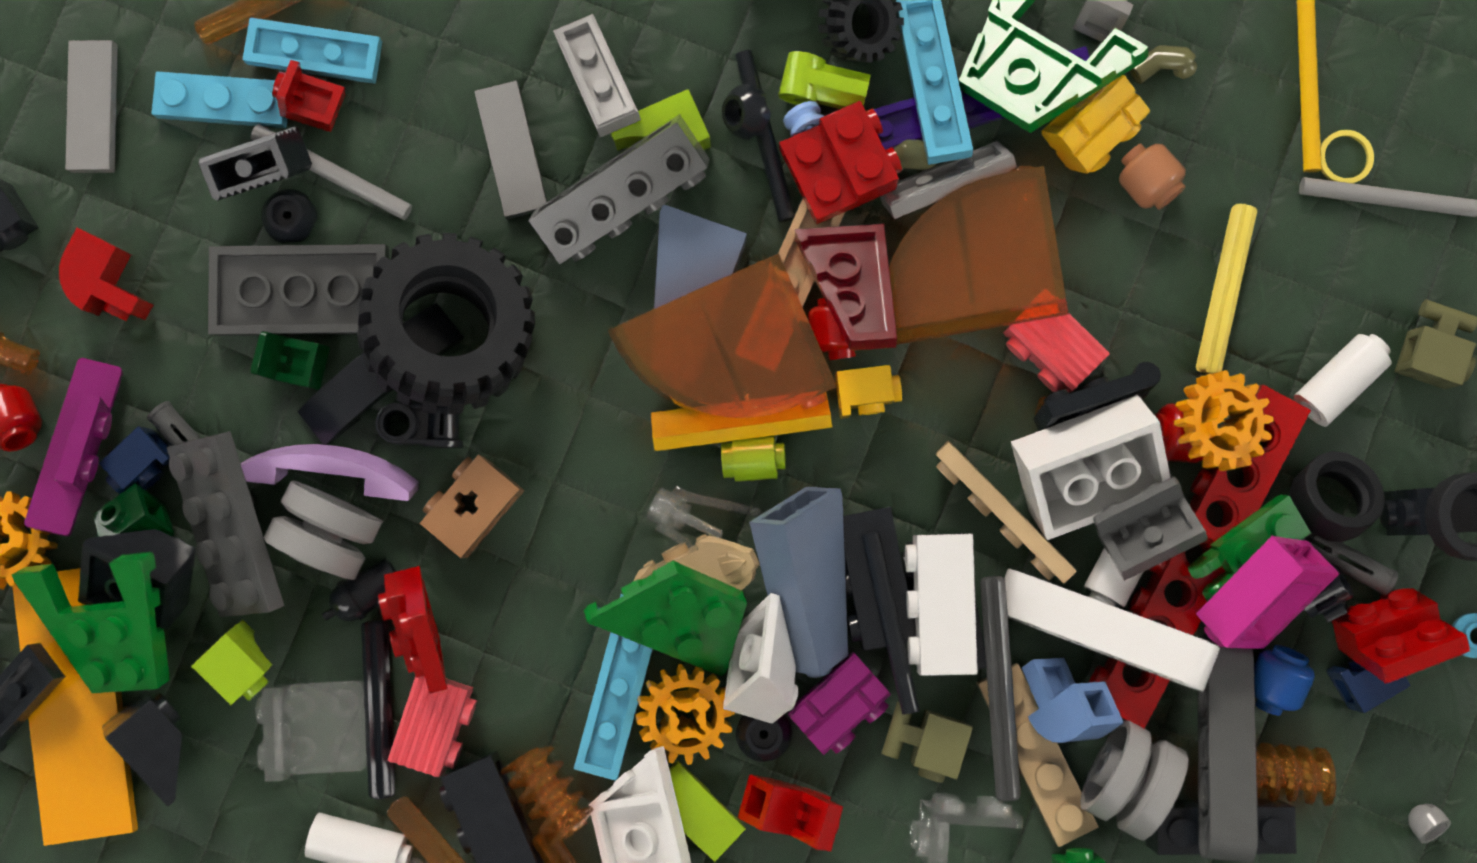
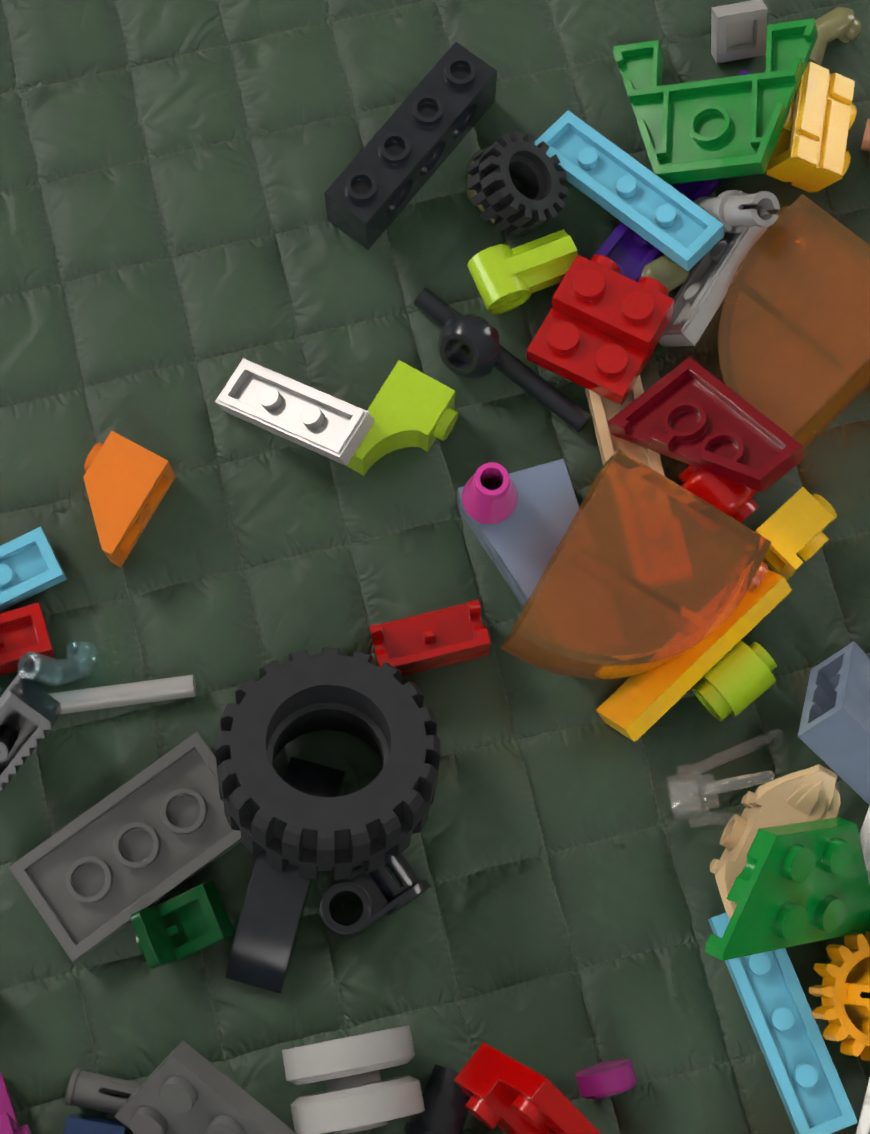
camera: 40 degrees left, 10 degrees down
lavender slope [241,444,419,501] -> none
black plate [261,189,318,243] -> none
medium nougat brick [420,454,525,558] -> none
light grey tile [474,81,547,220] -> none
dark grey brick [528,114,710,264] -> none
light blue bush [783,101,824,137] -> none
none -> clear light blue arm [18,641,98,687]
none -> orange slope [83,431,176,568]
none -> red hinge [369,599,491,677]
none -> dark pink cone [462,462,518,524]
none -> magenta tile [575,1059,637,1099]
none -> light grey pin [693,190,780,233]

